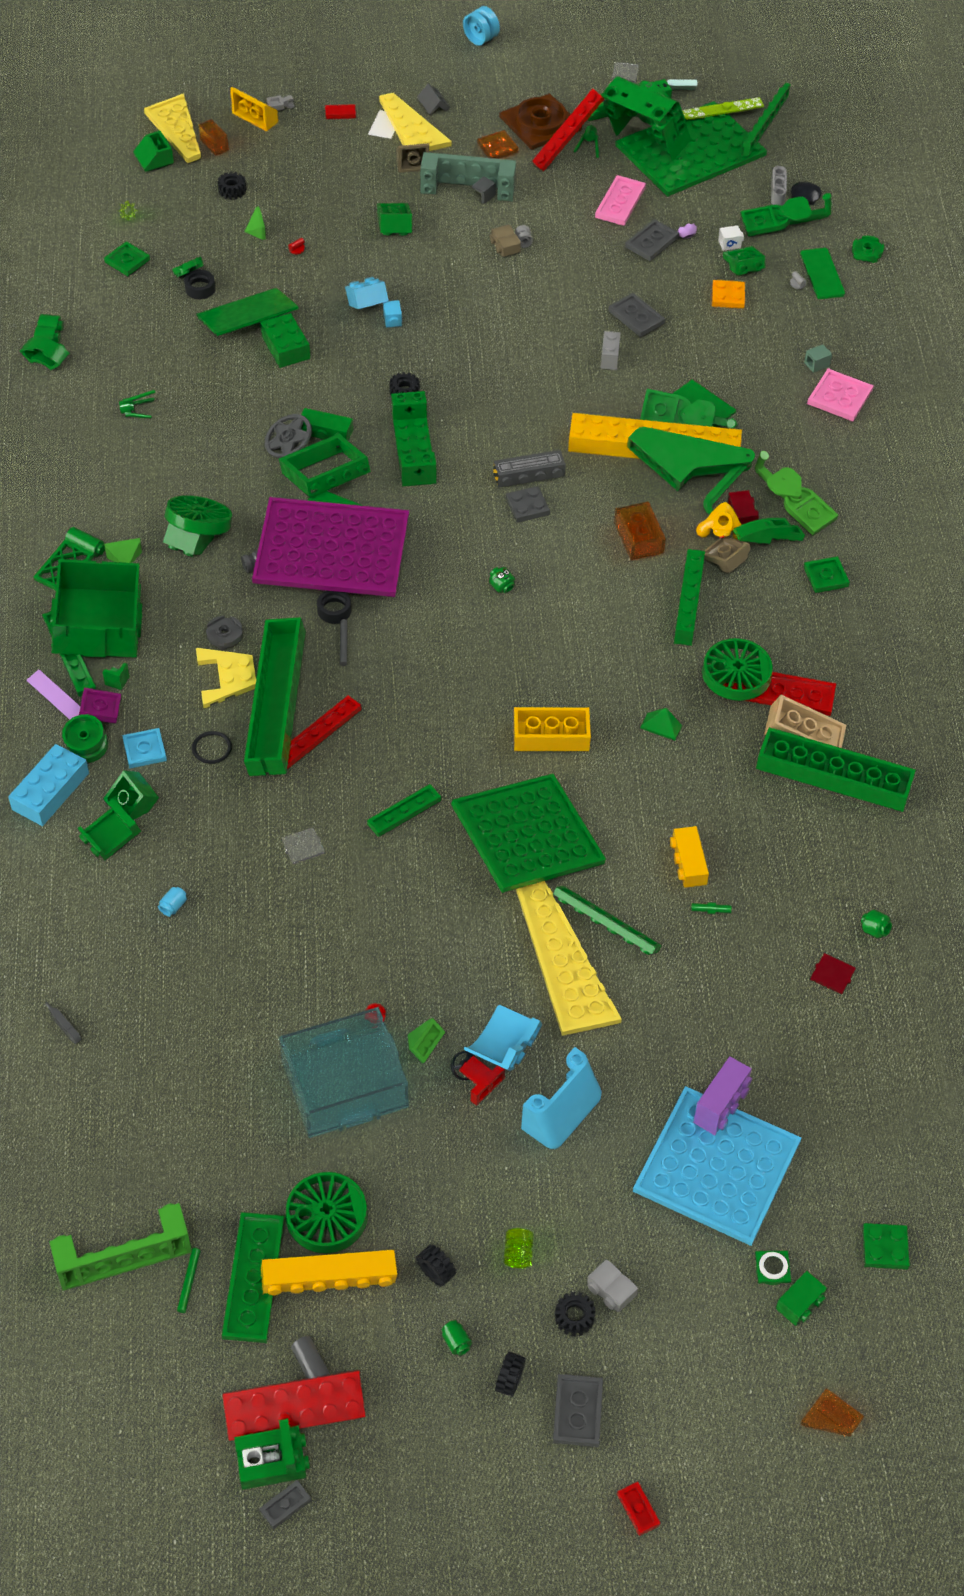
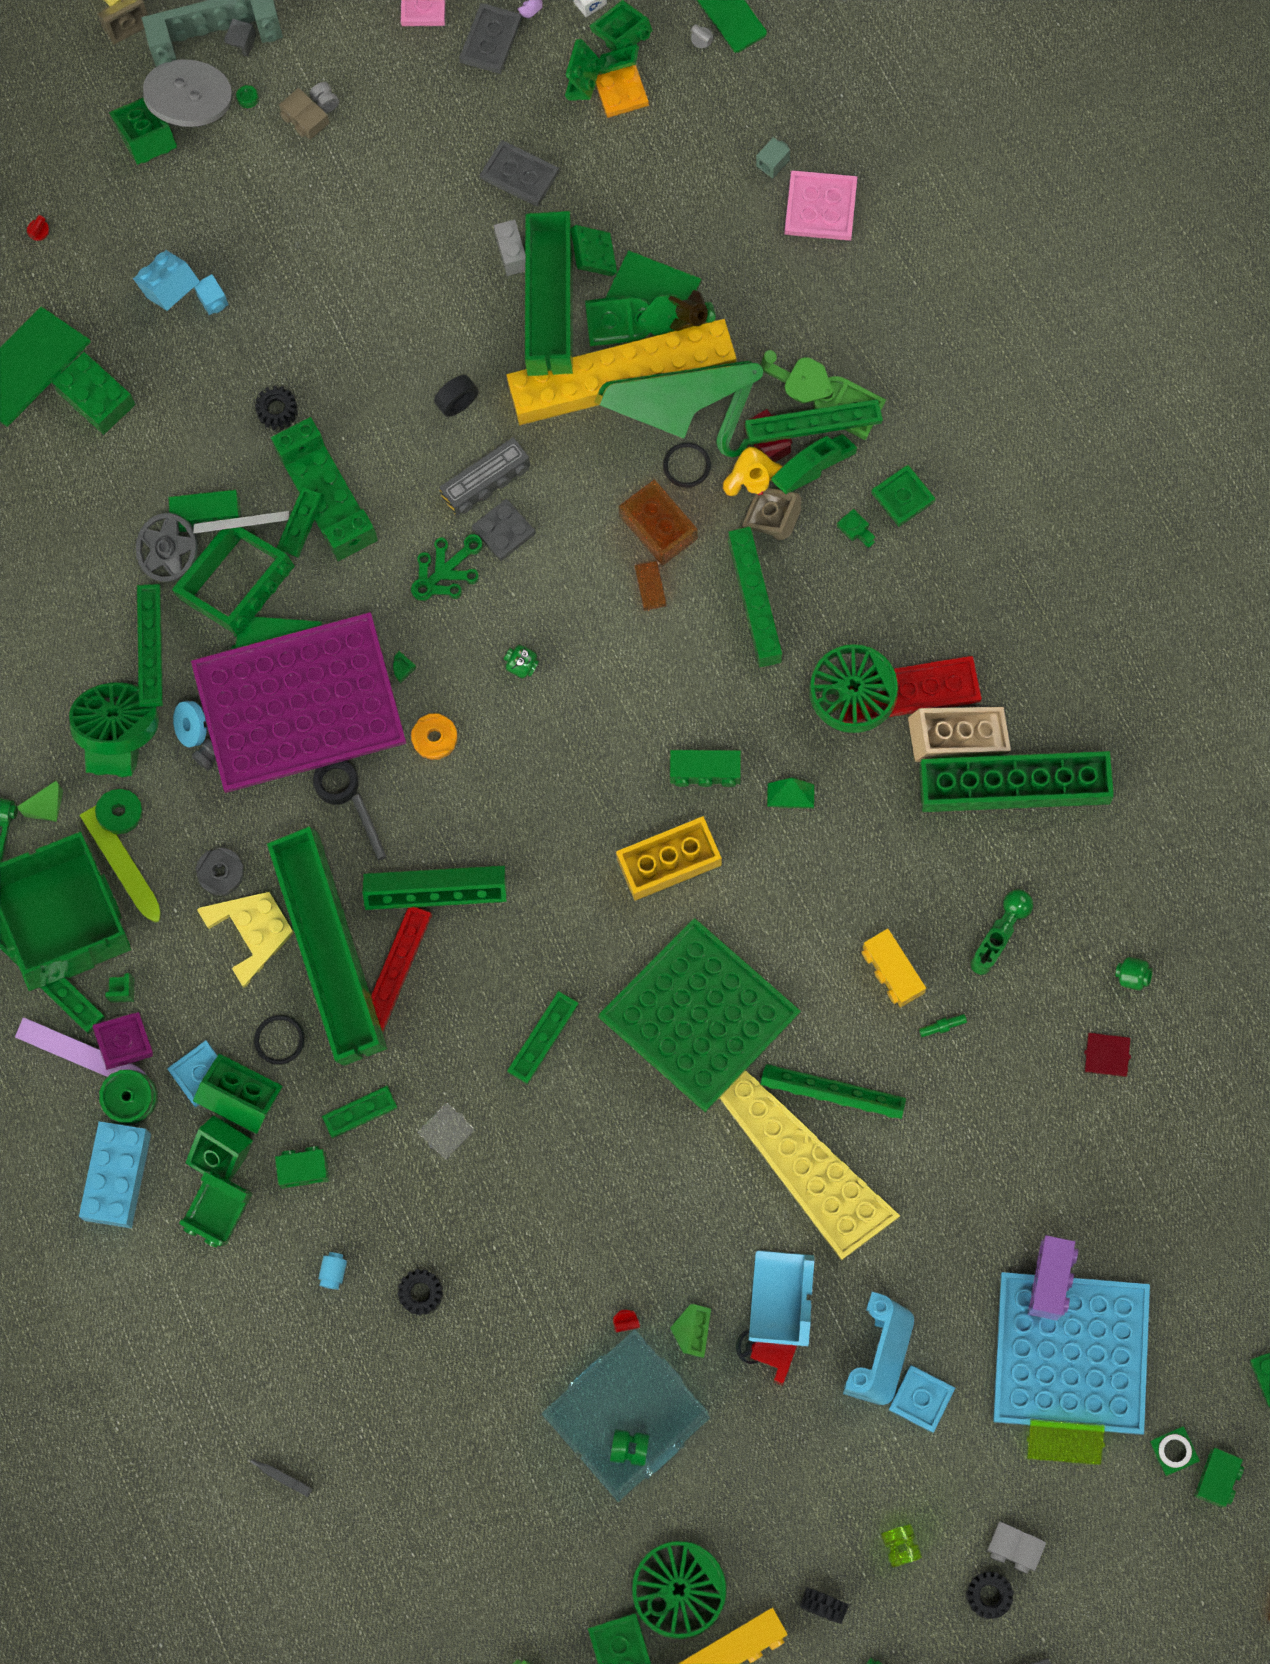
camera: 15 degrees left, 20 degrees up
none -> lime piece [79,805,161,923]
none -> green tile [95,789,143,835]
none -> green tile [137,584,163,707]
none -> light grey plate [143,59,232,127]
none -> medium azure tile [173,701,207,747]
none -> white sticker [193,511,289,533]
none -> green slope [193,1053,283,1134]
none -> green tile [236,85,259,108]
none -> green brick [275,1146,330,1189]
none -> green tile [277,486,325,558]
none -> green tile [322,1086,398,1139]
none -> green brick [362,866,507,910]
none -> green tile [393,651,416,684]
none -> black tyre [397,1269,443,1316]
none -> green plant [411,534,483,601]
none -> light orange tile [411,714,457,760]
none -> black tyre [434,375,478,417]
none -> green piece [525,211,573,376]
none -> green bracket [565,39,602,101]
none -> green plate [571,225,617,277]
none -> green slope [598,44,639,75]
none -> green wheel [610,1429,650,1467]
none -> clear orange plate [635,561,666,611]
none -> black tyre [663,443,711,488]
none -> dark brown brick [668,290,708,331]
none -> green brick [670,750,741,787]
none -> green plate [744,399,883,445]
none -> green plate [837,509,875,549]
none -> medium azure tile [889,1365,955,1433]
none -> green beam [970,889,1033,975]
none -> clear neon green piece [1026,1418,1105,1465]

